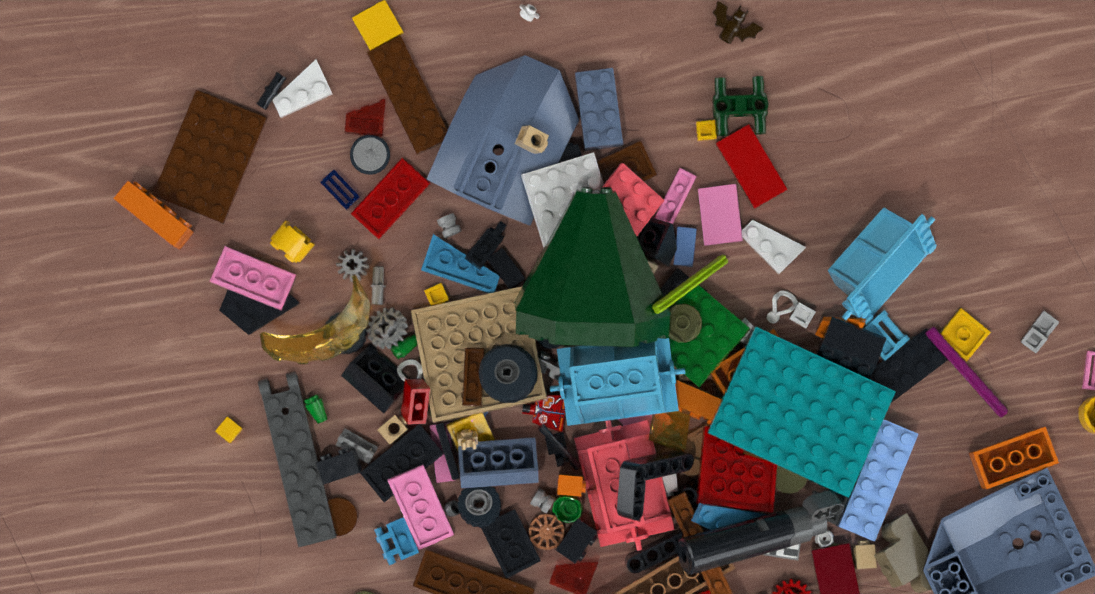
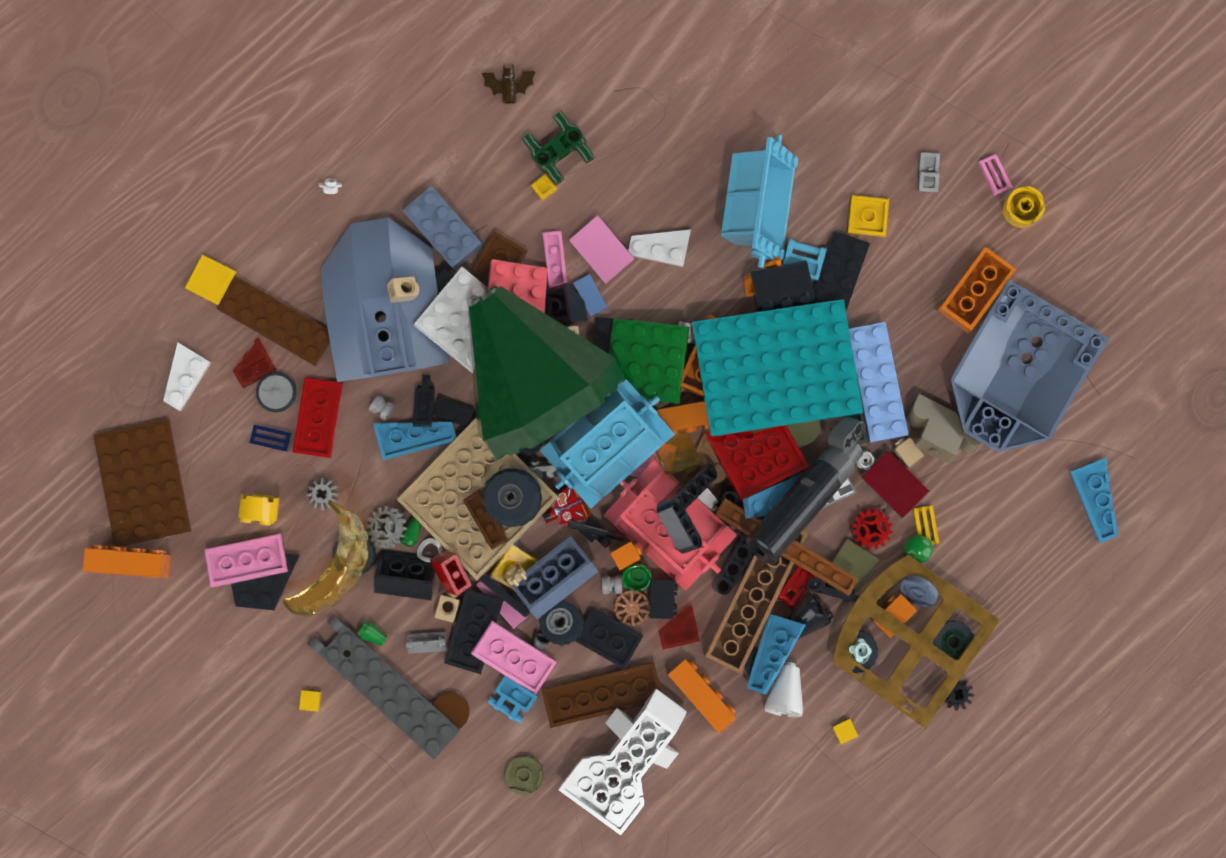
camera: 30 degrees left, 0 degrees up
black pin [256,72,287,110] -> none
black brick [316,447,362,485] -> none
light grey axle [370,266,386,305] -> none
yellow tile [424,283,449,306] -> none
lime axle [652,254,728,314] -> none
olive tile [669,304,702,343] -> none
red tile [716,124,787,209] -> none
white piece [767,290,798,324] -> none
white plate [789,302,816,329] -> none
magenta axle [926,327,1008,418] -> none

